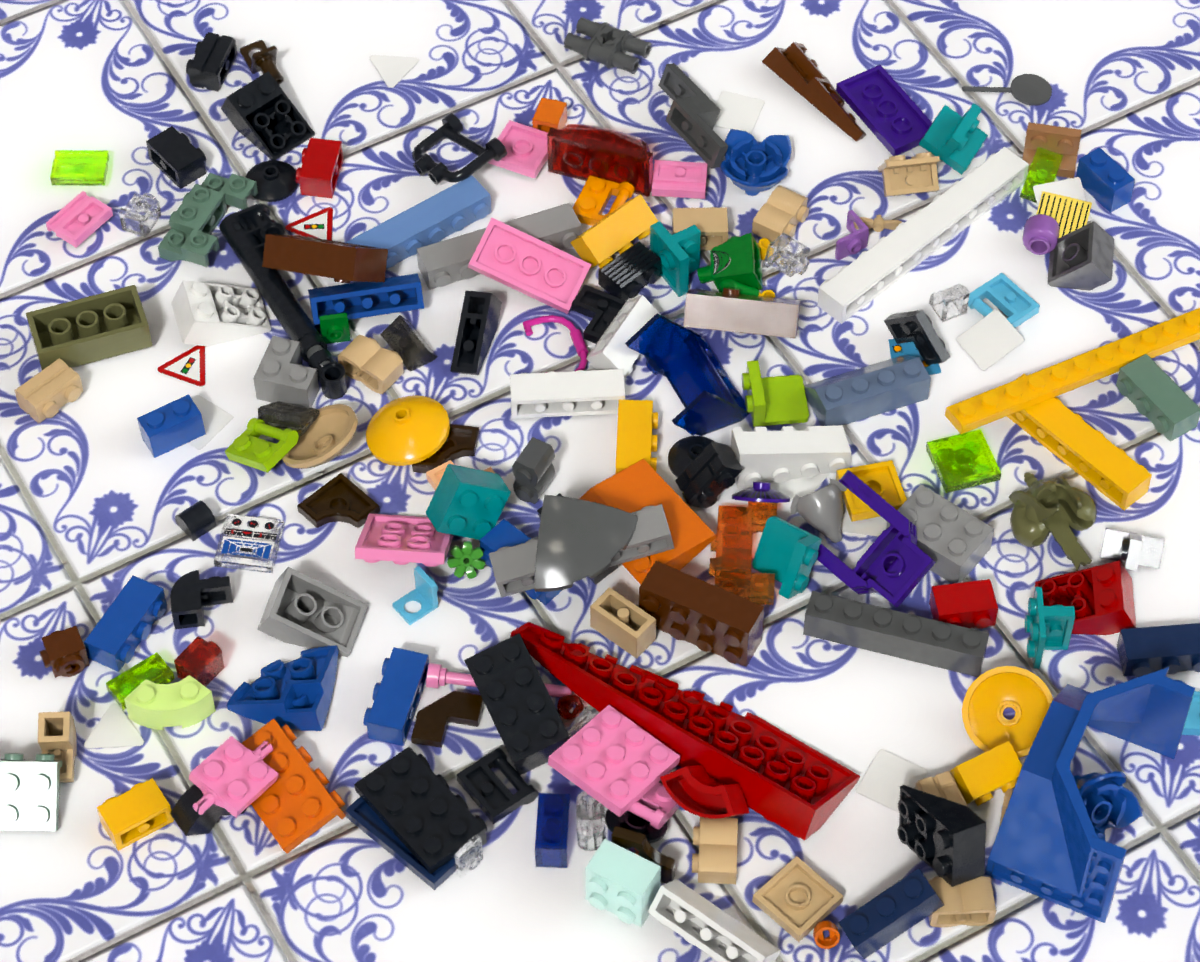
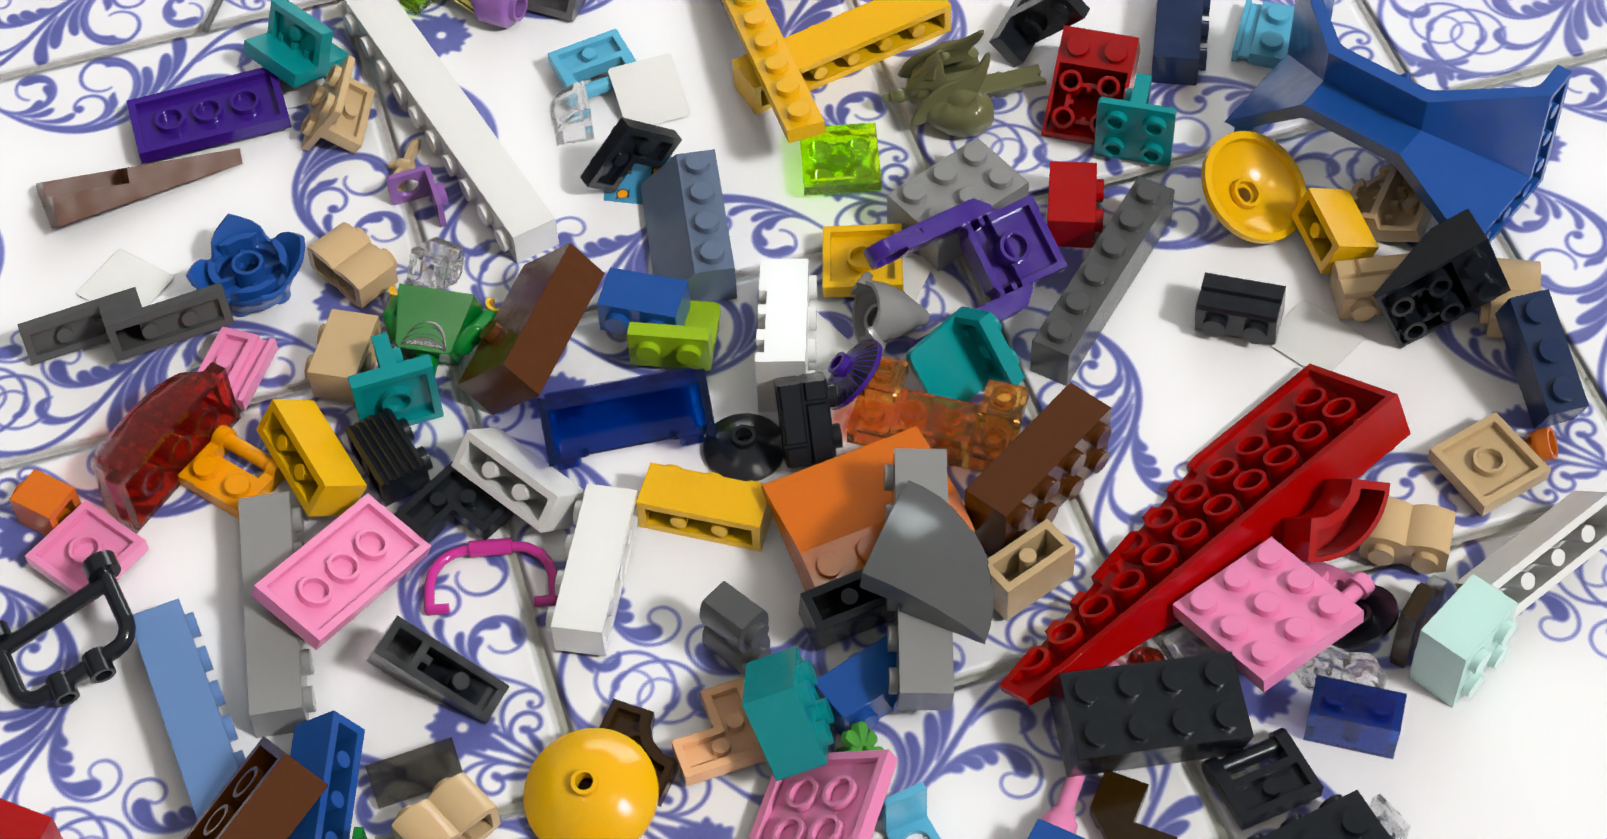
camera: 75 degrees left, 0 degrees up
none -> blue brick [597,267,691,334]
none -> black brick [1195,272,1286,344]

